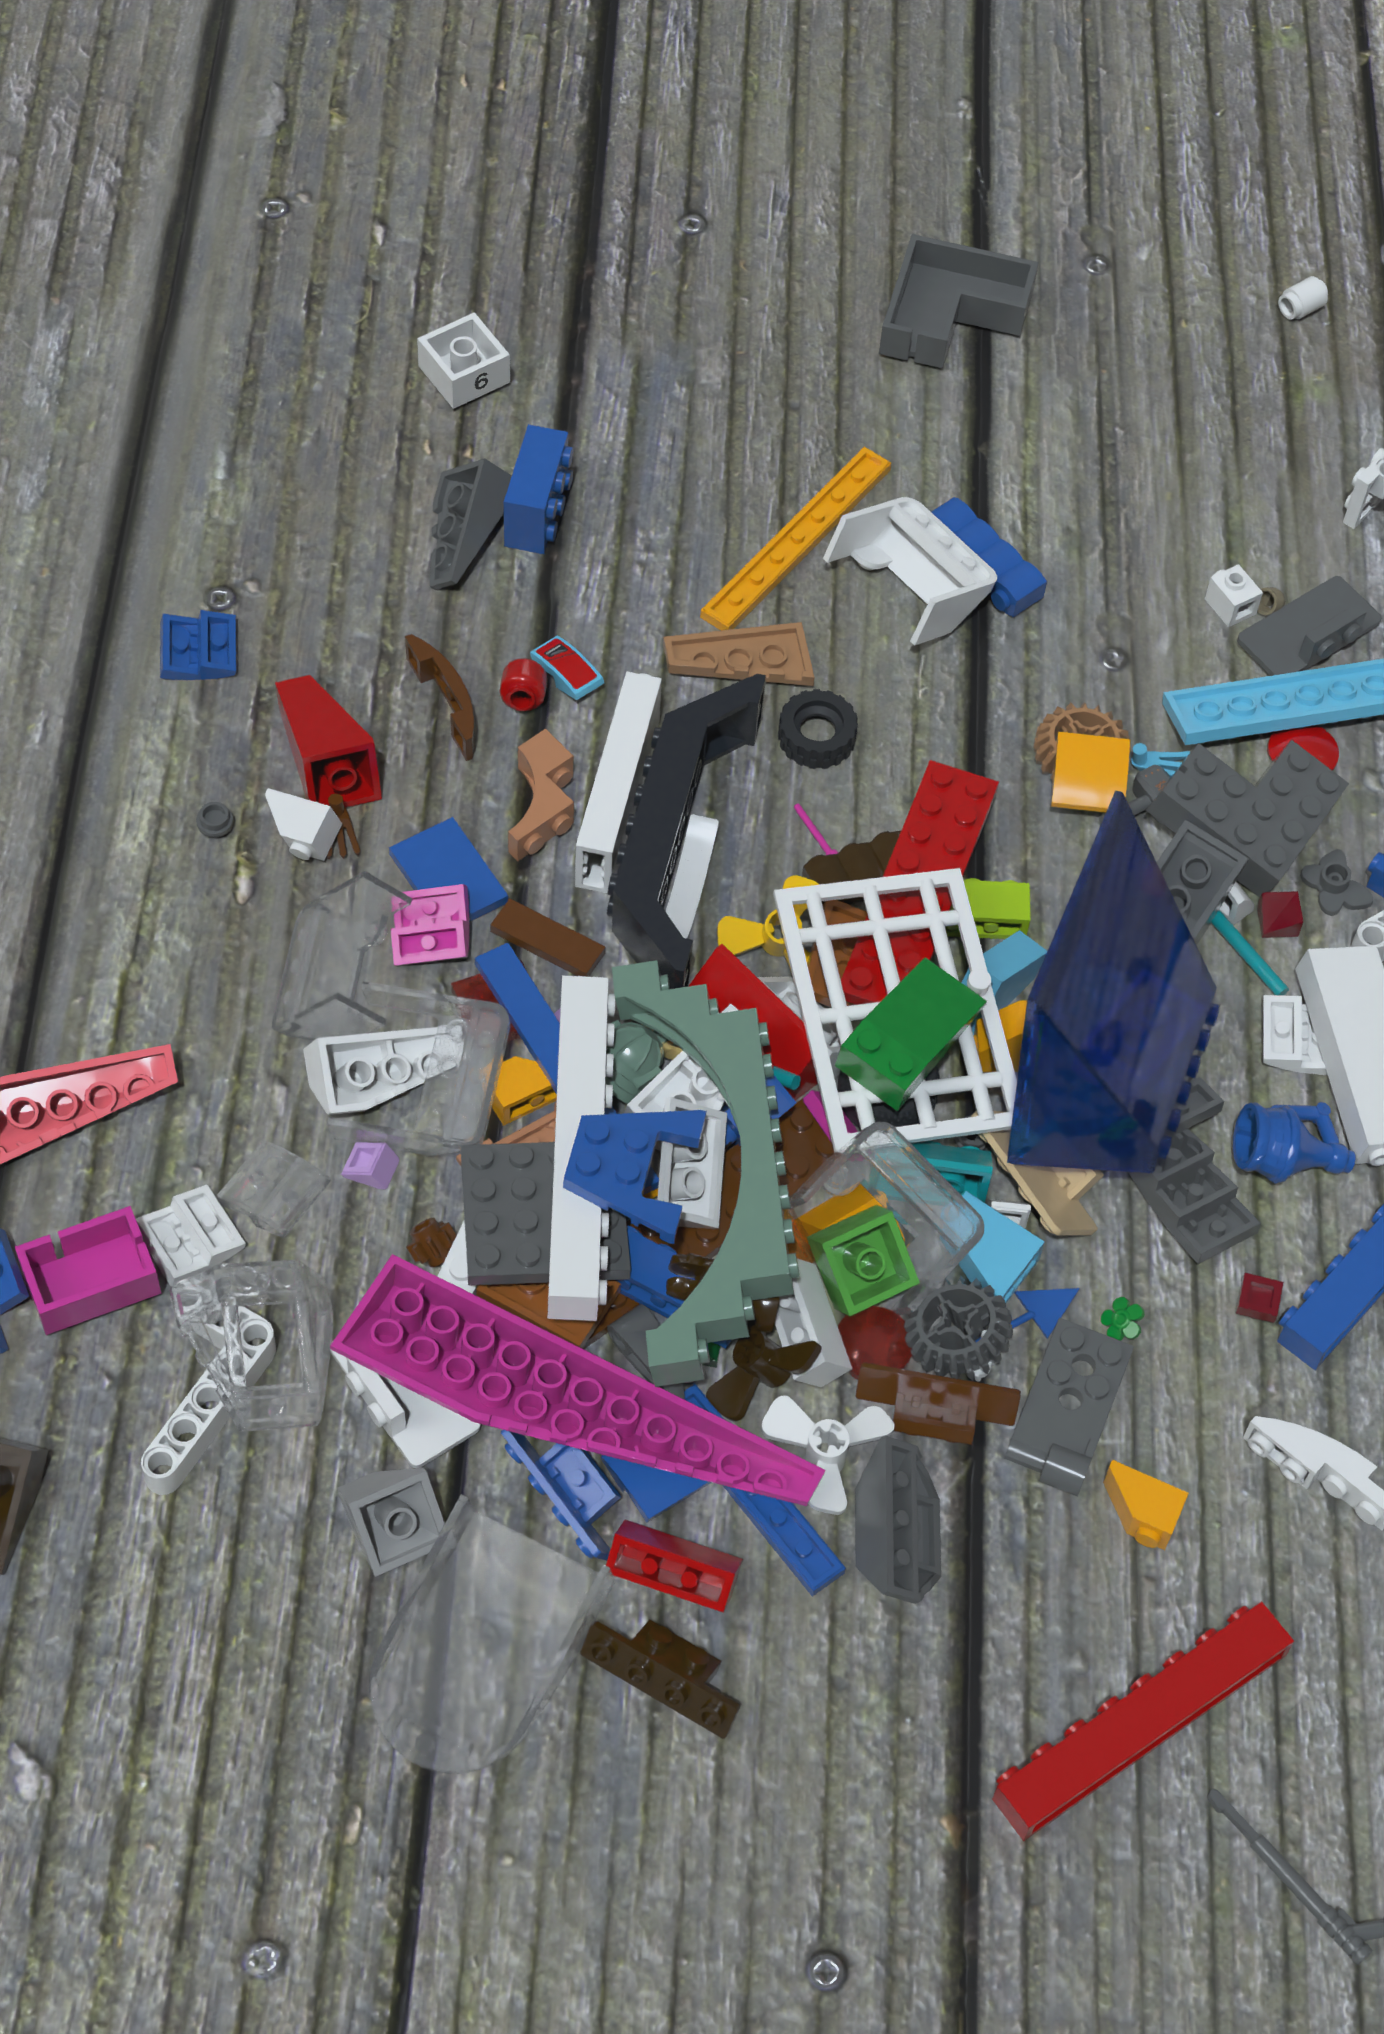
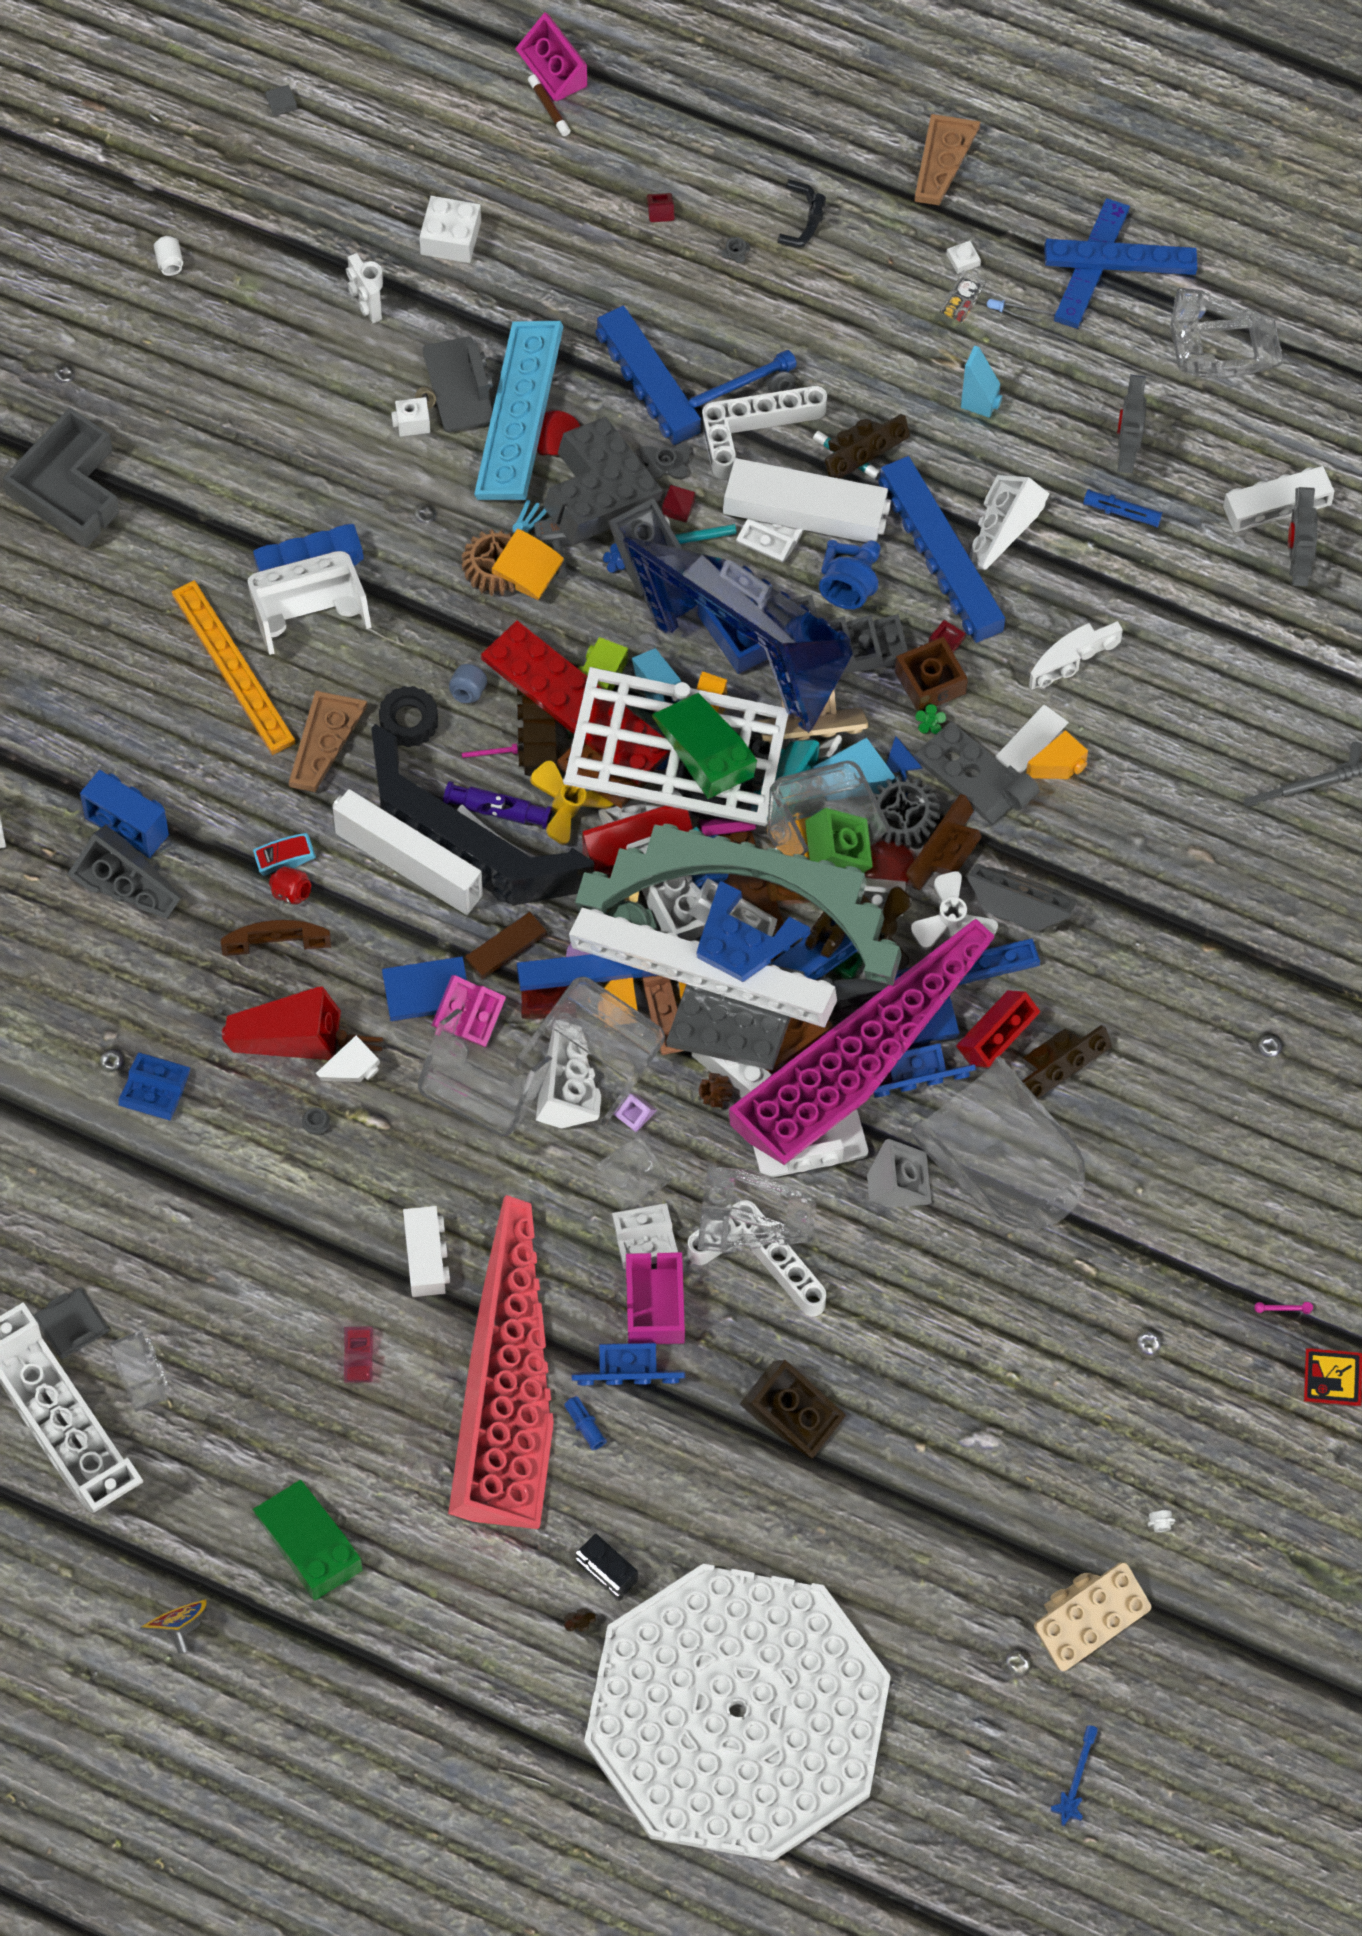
camera: 65 degrees left, 5 degrees up
nougat arch [508,729,574,861] -> none
red brick [992,1601,1294,1841] -> none
none -> white brick [403,1206,450,1297]
none -> dark purple piece [443,781,553,830]
none -> sand blue head [449,664,487,703]
none -> reddish brown brick [895,637,968,712]
none -> white sticker [995,705,1069,773]

